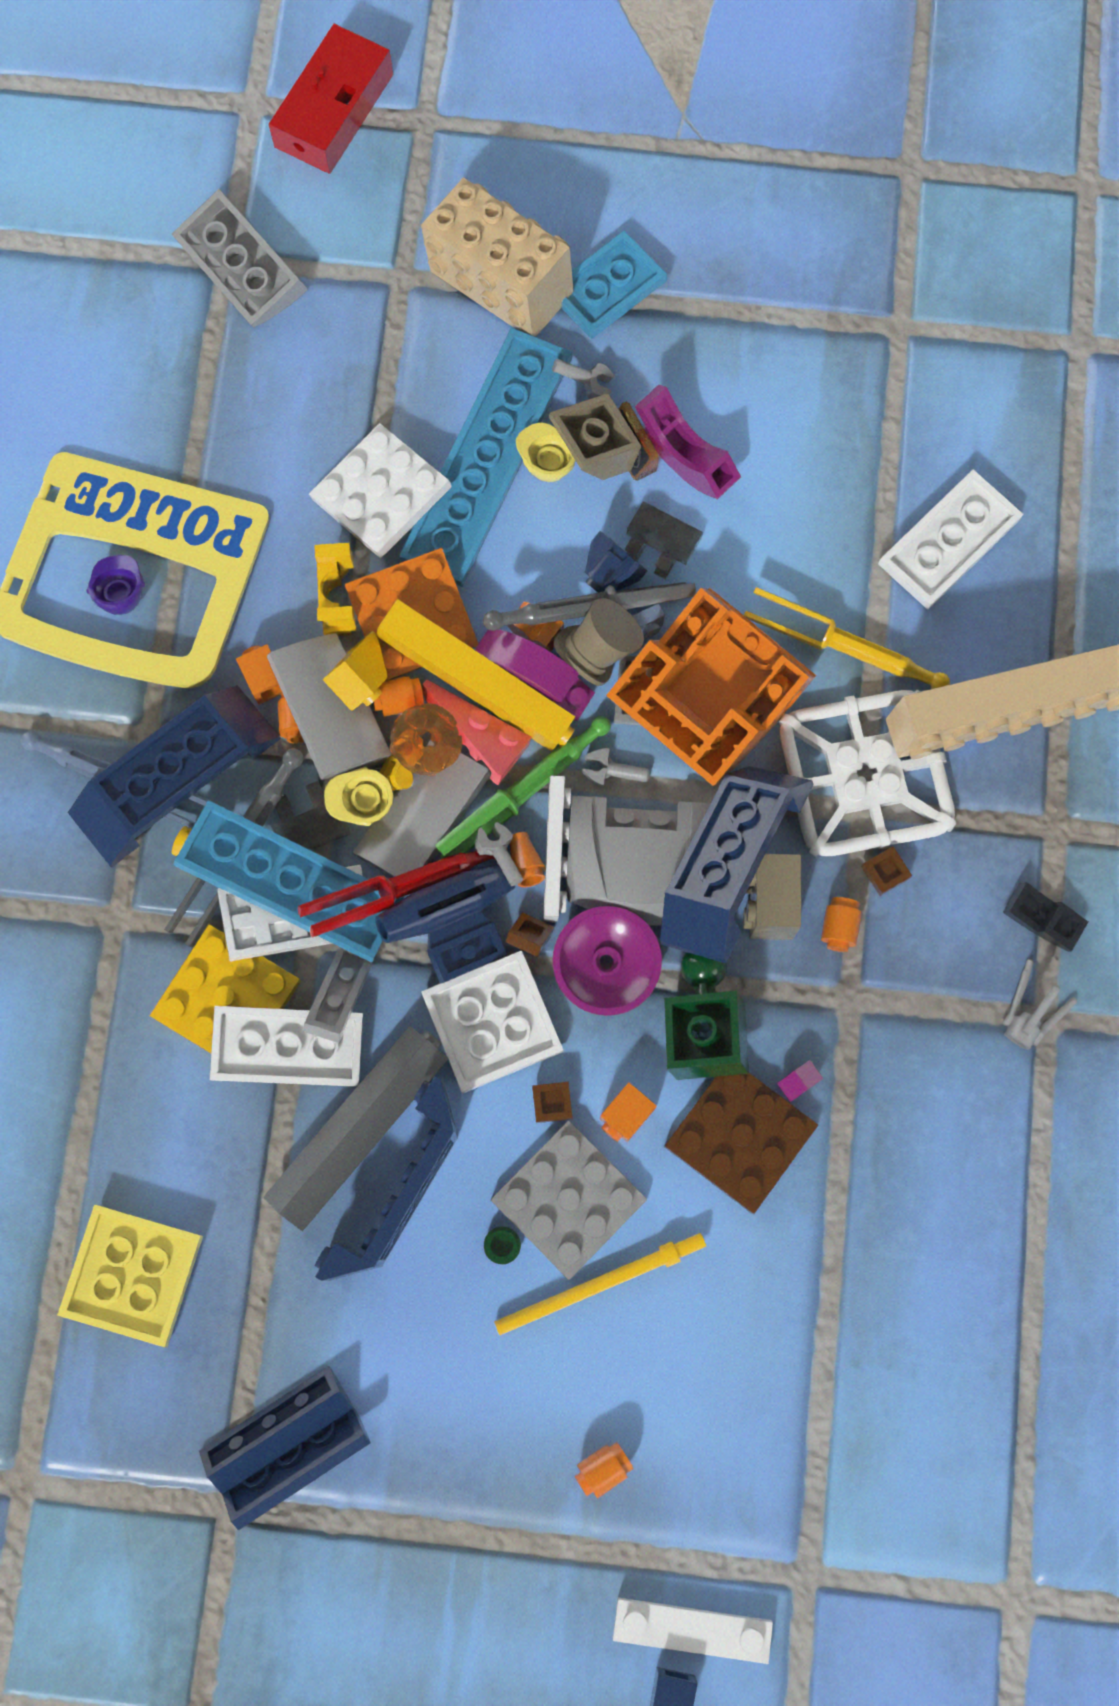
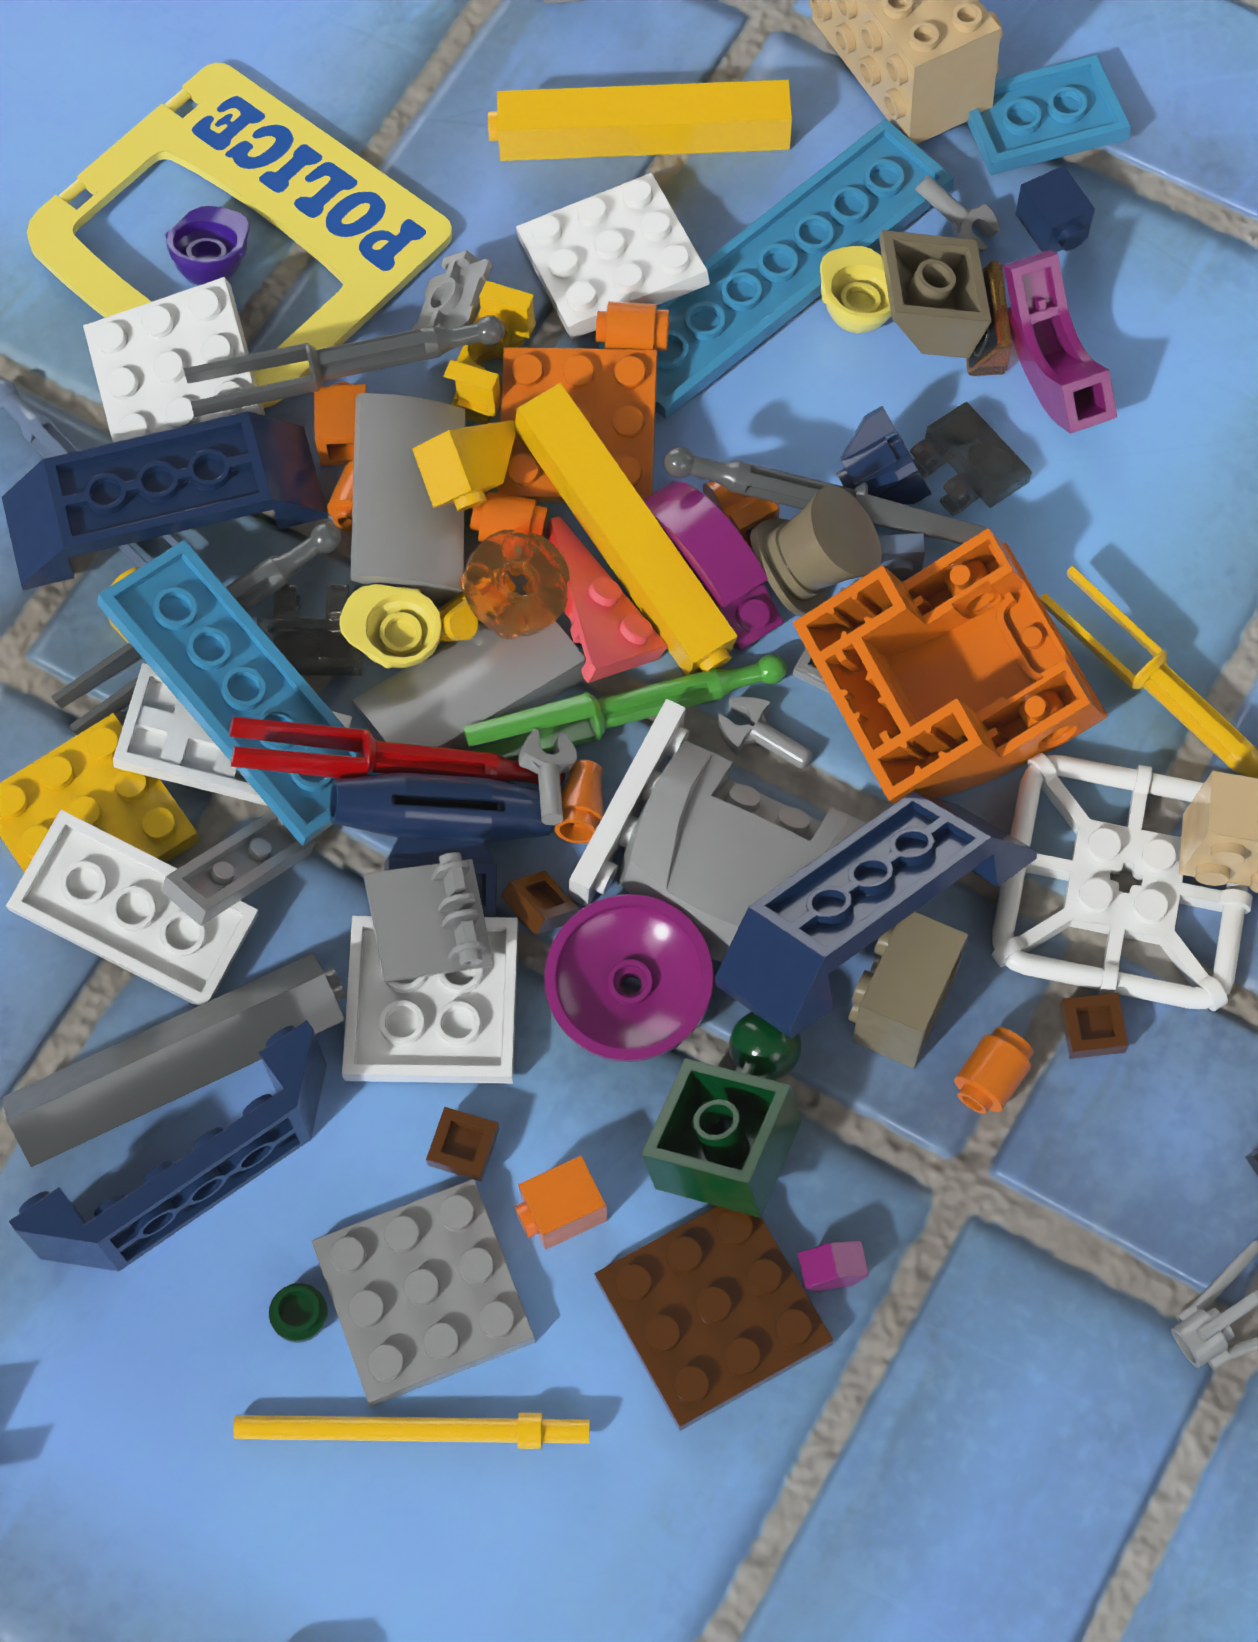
camera: 25 degrees right, 10 degrees down
none -> white plate [83,277,266,443]
none -> dark grey piece [184,315,505,417]
none -> light grey hinge [364,852,494,982]
none -> light grey piece [412,250,493,330]
none -> yellow brick [488,80,792,161]
none -> orange brick [596,301,669,351]
none -> dark blue brick [1015,165,1095,252]

